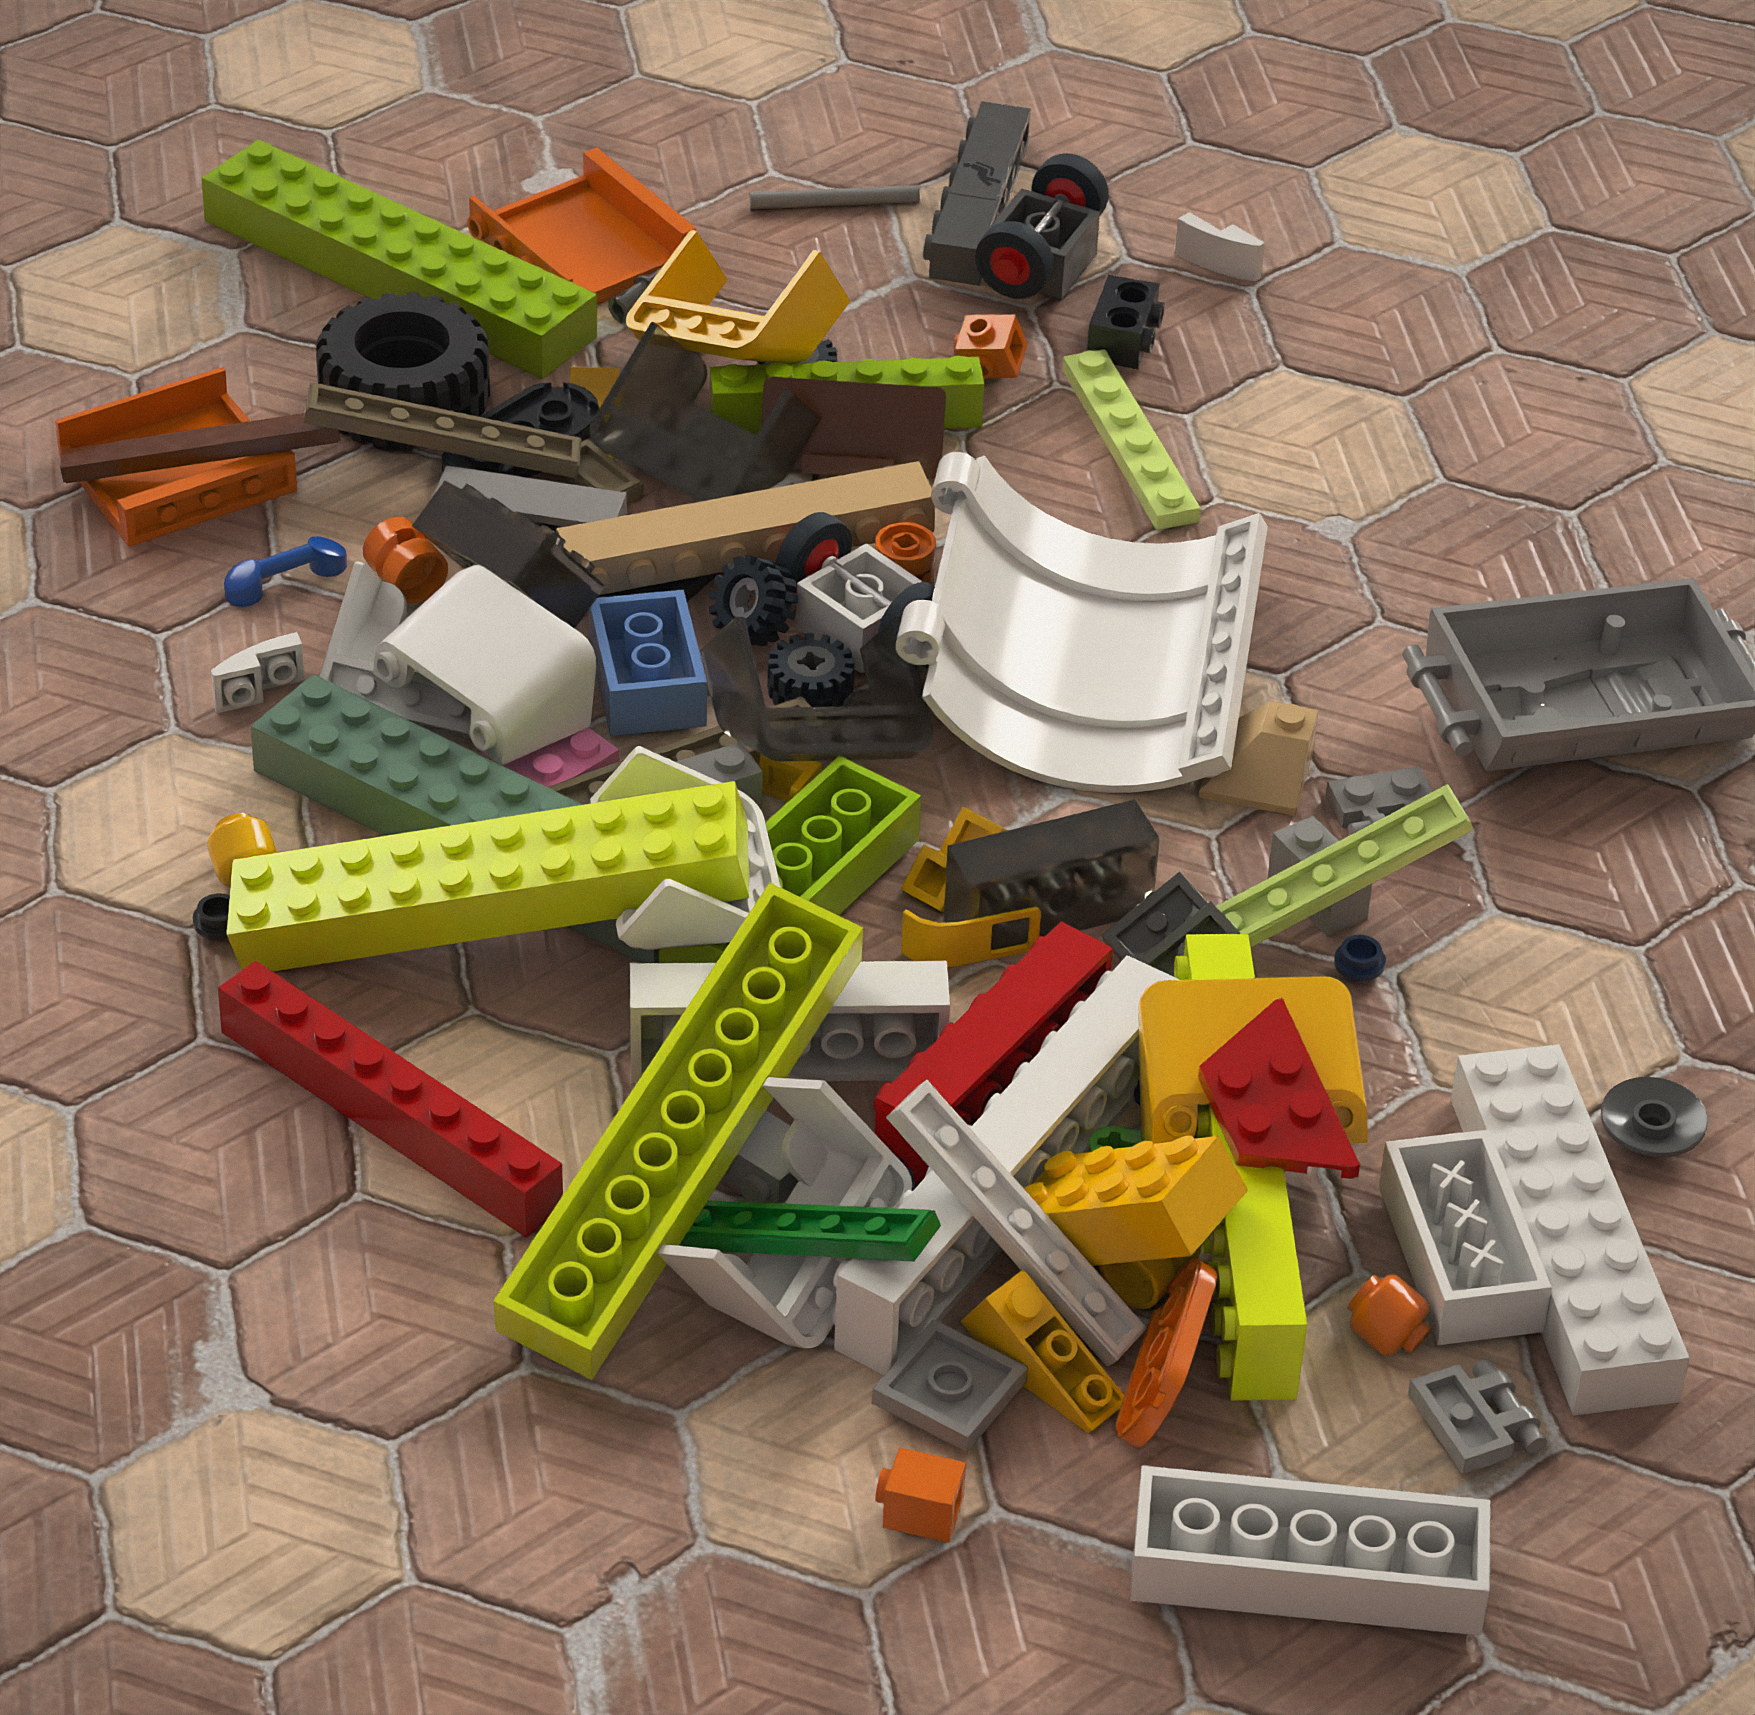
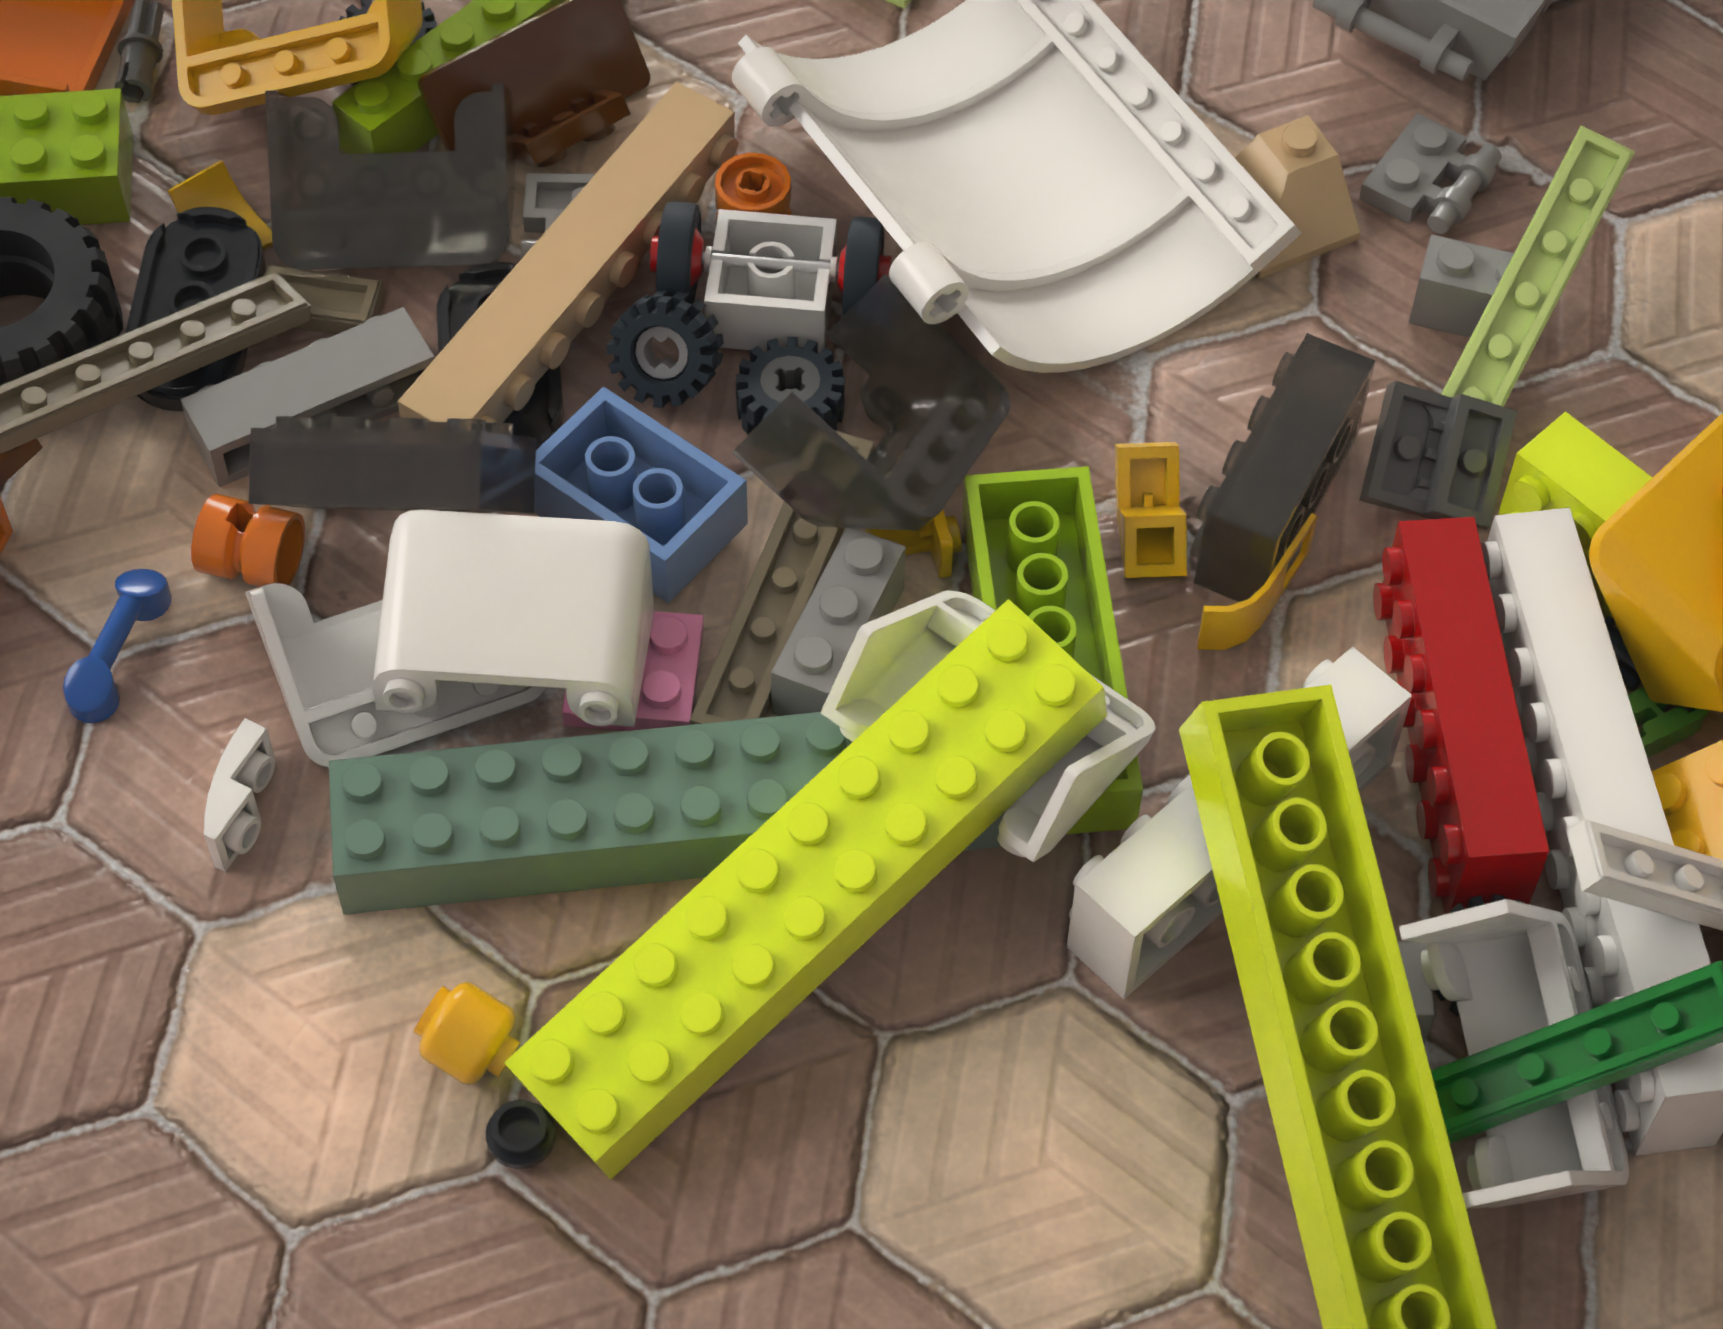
camera: 40 degrees left, 15 degrees up
red brick [218,961,563,1238] -> none
dark blue plate [1334,935,1386,982] -> none

